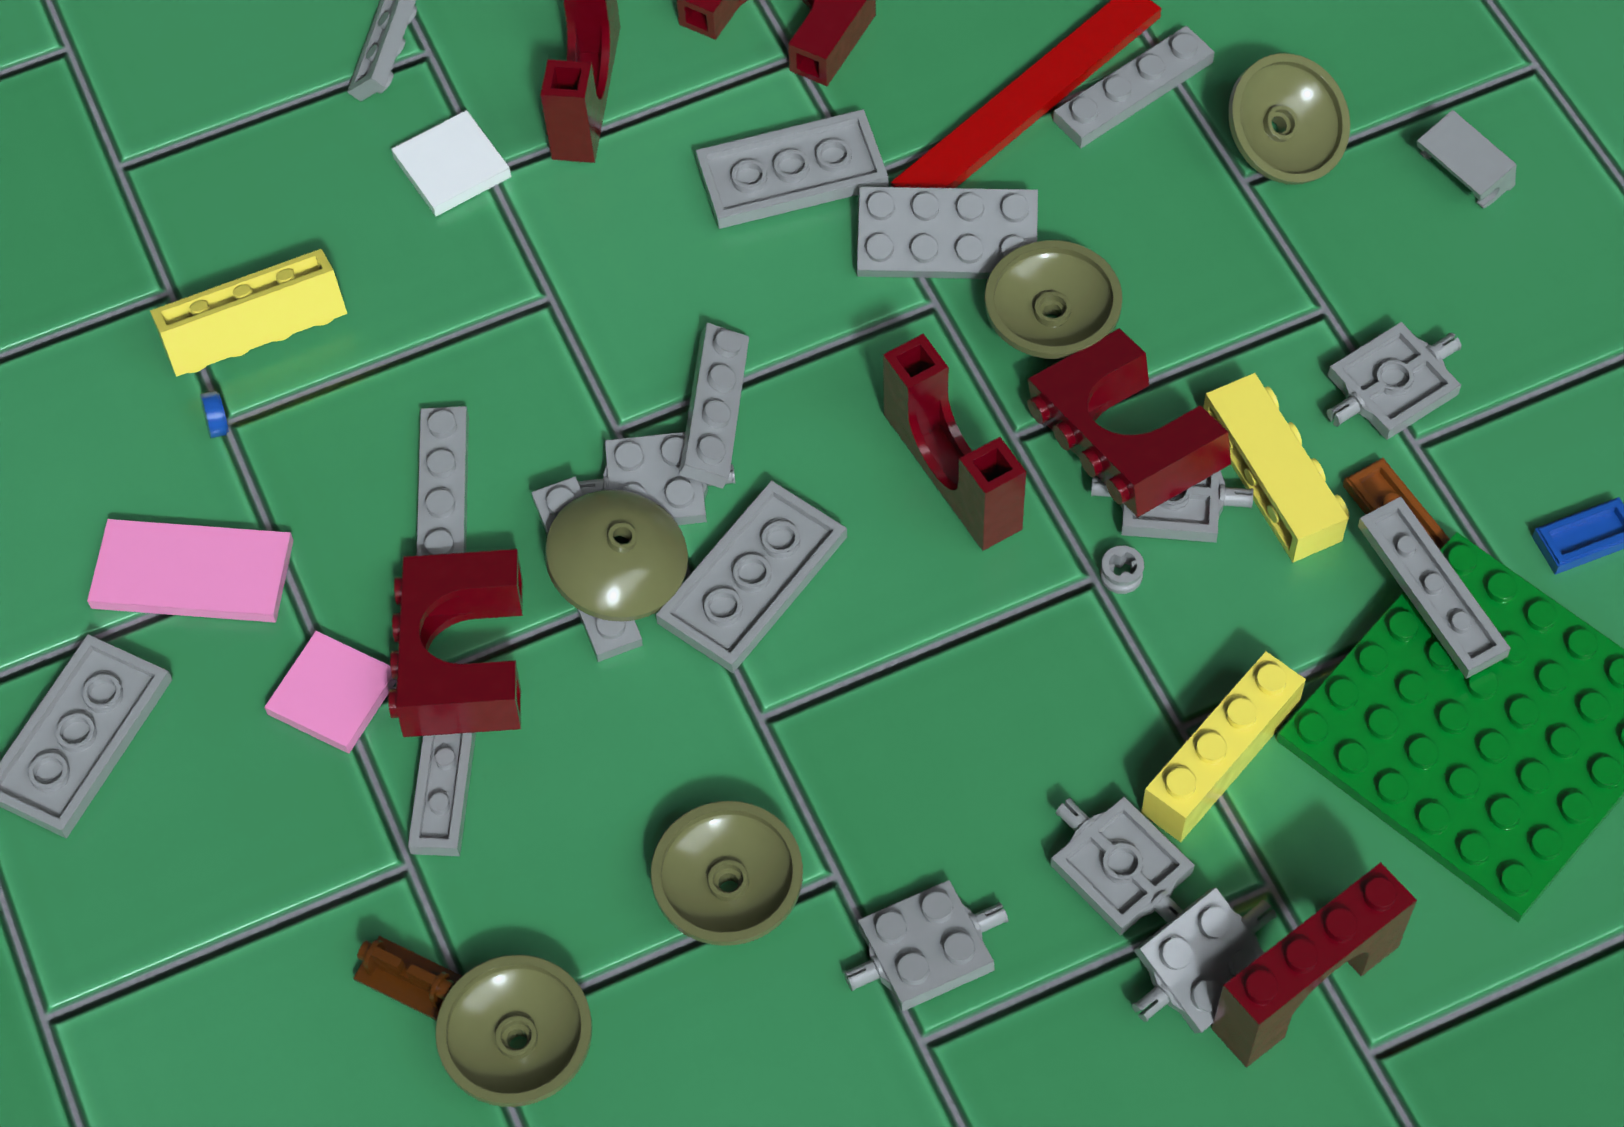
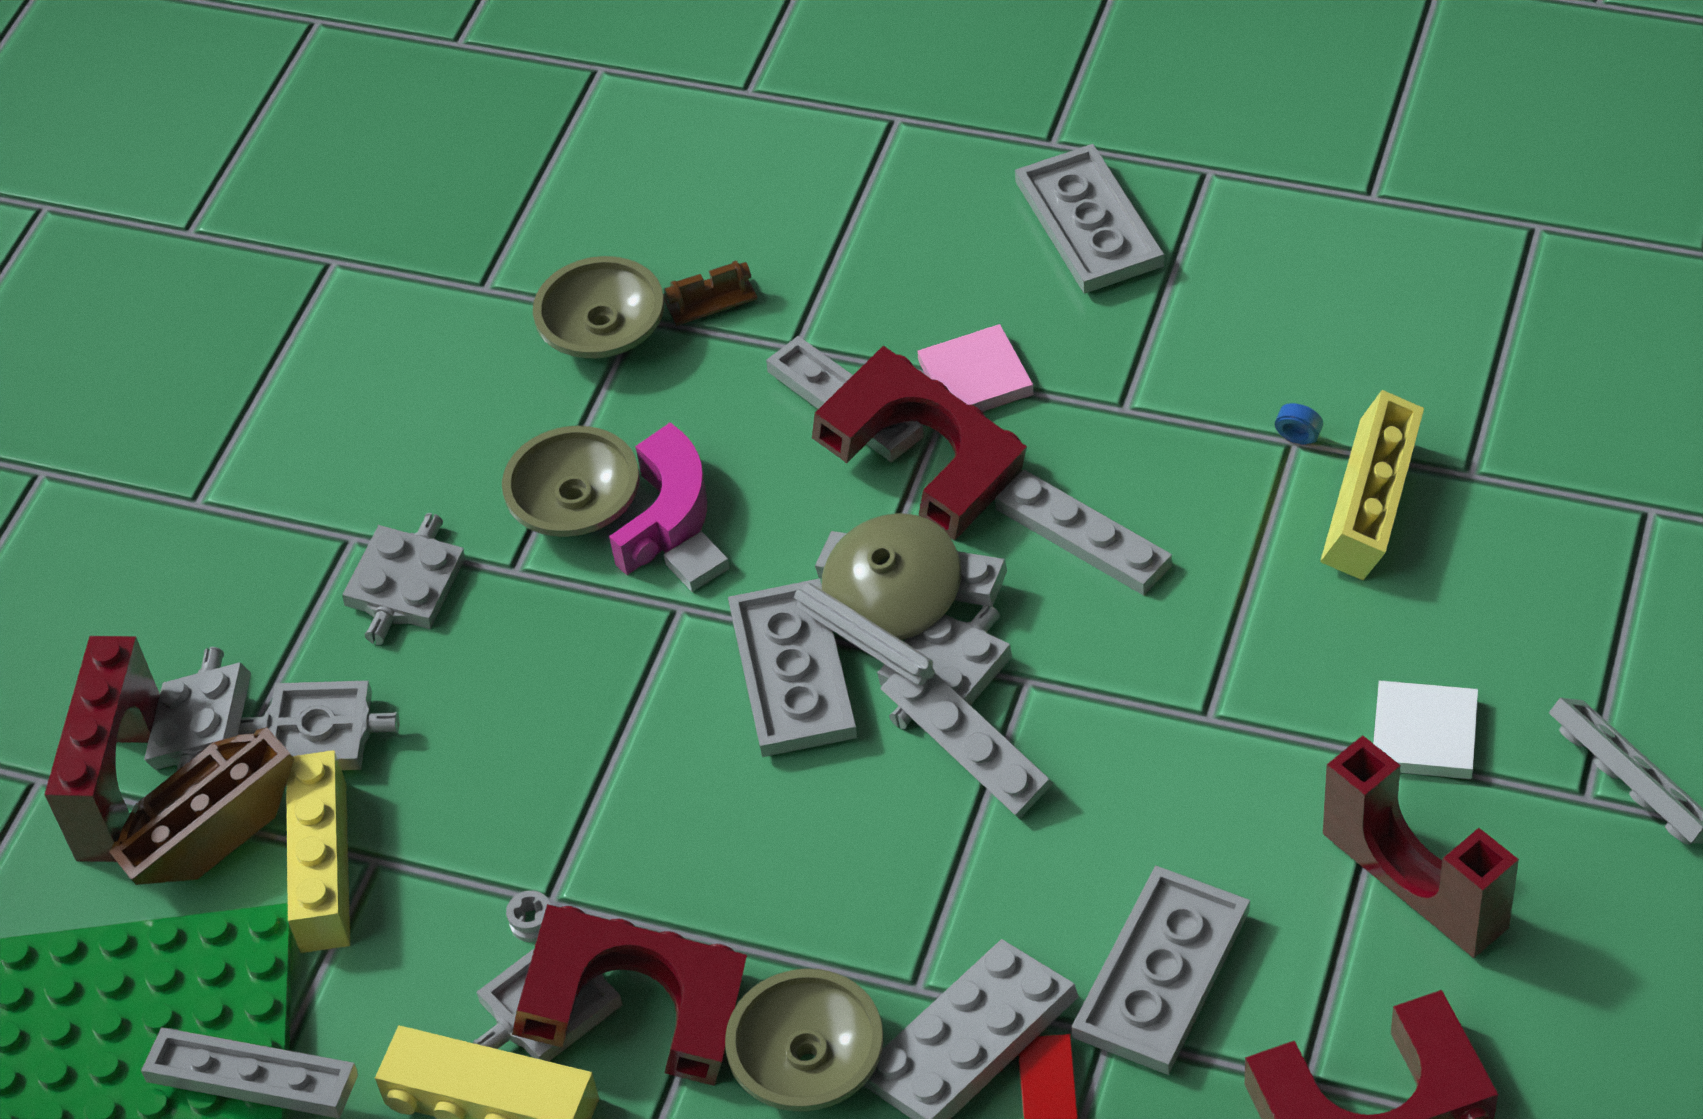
camera: 135 degrees right, 10 degrees down
bright pink tile [87,519,294,623] -> none
dark red arch [883,333,1026,551] -> none
none -> reddish brown wedge [109,727,294,885]
none -> dark pink arch [609,422,708,575]
none -> light grey tile [664,531,730,592]
none -> light grey axle [794,583,935,685]

